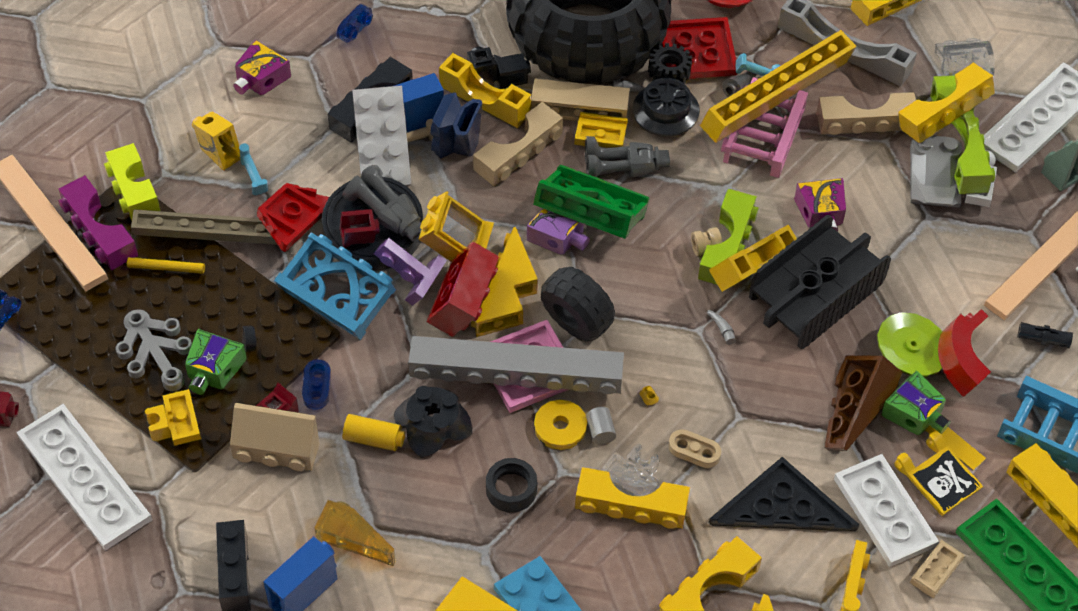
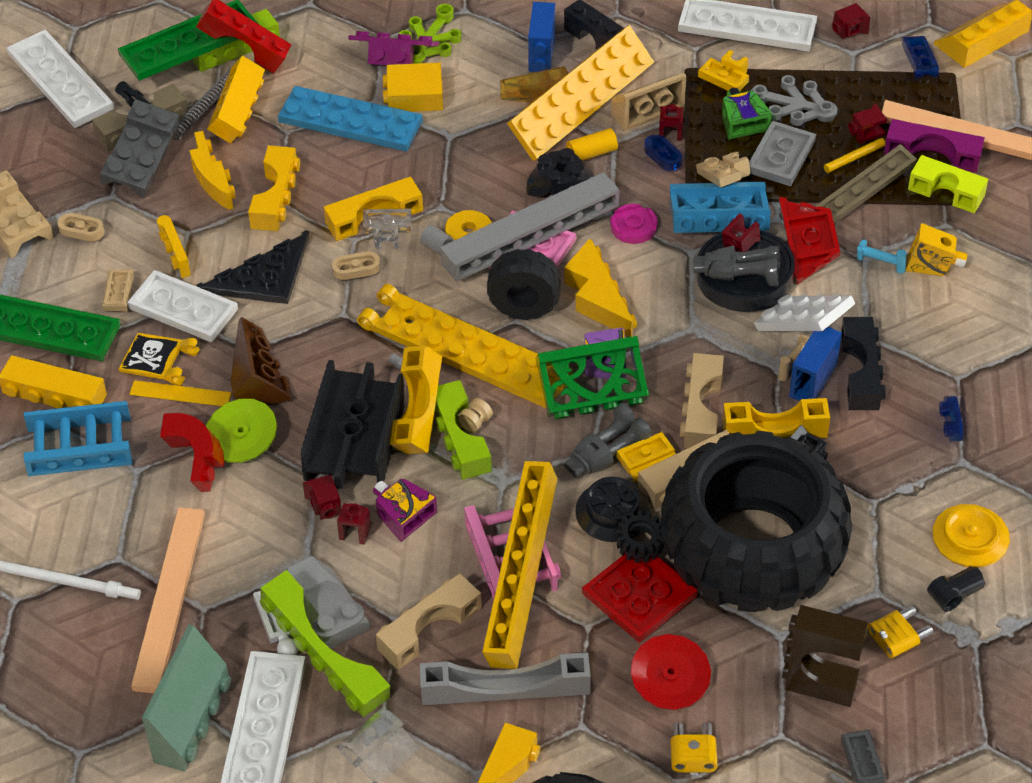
camera: 145 degrees right, 5 degrees down
magenta torso [233,40,291,95] -> none
black tile [243,325,256,352] -> none
medium lavender bracket [374,238,447,306] -> none
yellow window [418,191,494,262] -> none
red brick [426,241,499,337] -> none
dark blue piece [430,92,482,159] -> none
black tyre [486,458,538,513] -> none
yellow rock [639,386,659,405] -> none
flat silver cone [722,71,757,97] -> none
medium azure piece [736,53,780,76] -> none
bright green torso [881,371,951,435] -> none
yellow arch [898,62,995,143] -> none
black pin [1017,322,1073,349] -> none
none -> dark red window [302,474,341,520]
none -> dark red window [337,503,373,545]
none -> yellow hinge [357,284,573,408]
none -> yellow plate [507,25,654,161]
none -> dark pink tile [610,204,658,244]
none -> tan plate [696,152,750,188]
none -> light grey plate [749,121,816,186]
none -> dark red window [848,103,887,143]

